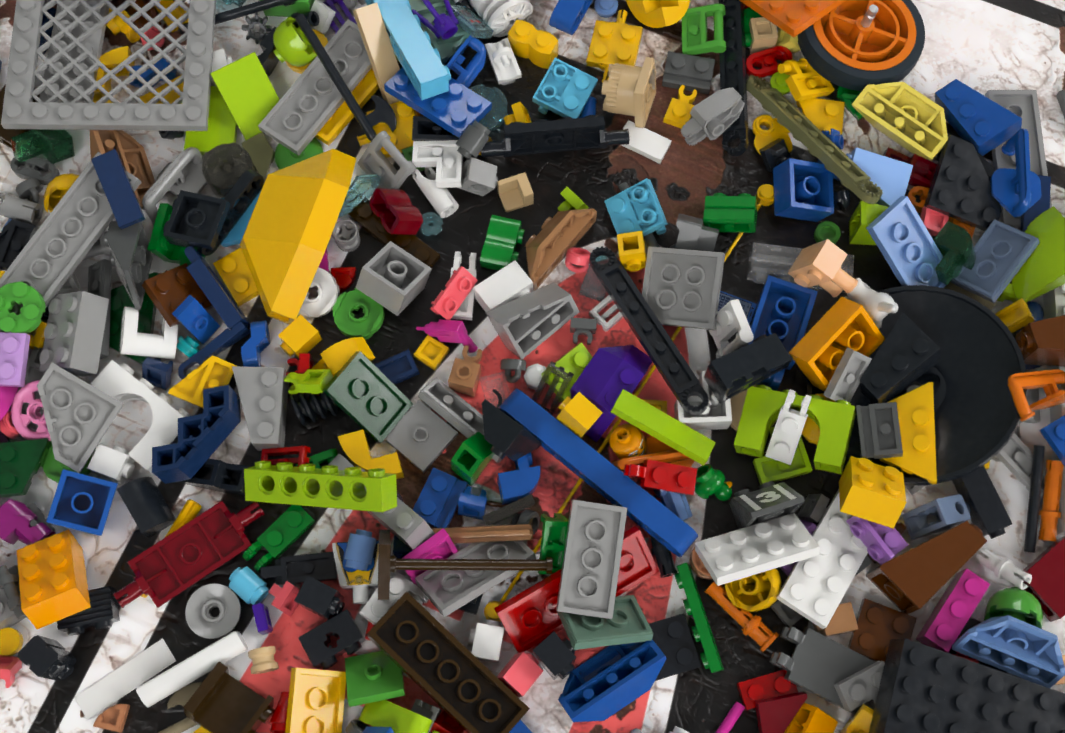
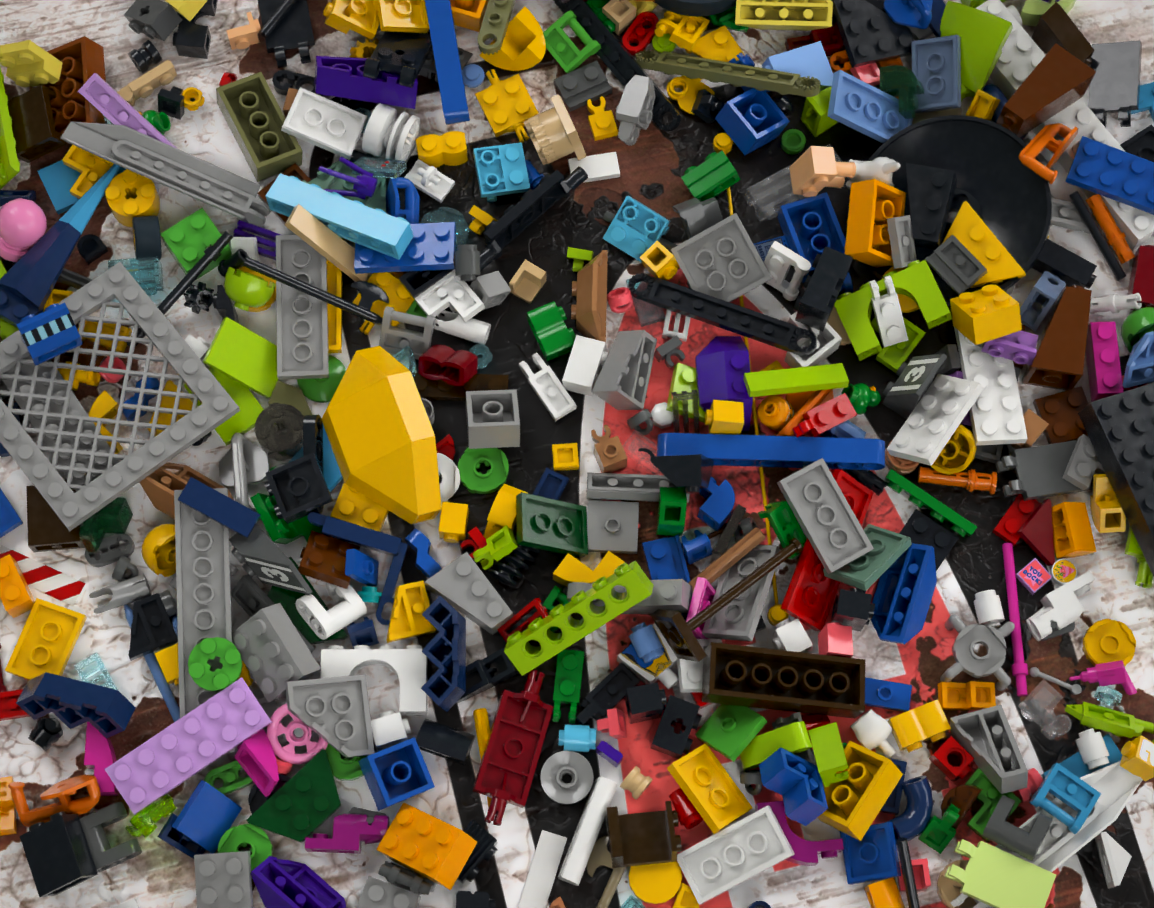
camera: 40 degrees left, 0 degrees up
dark pink piece [416,319,478,353] -> none
coral hinge [430,266,478,320] -> none

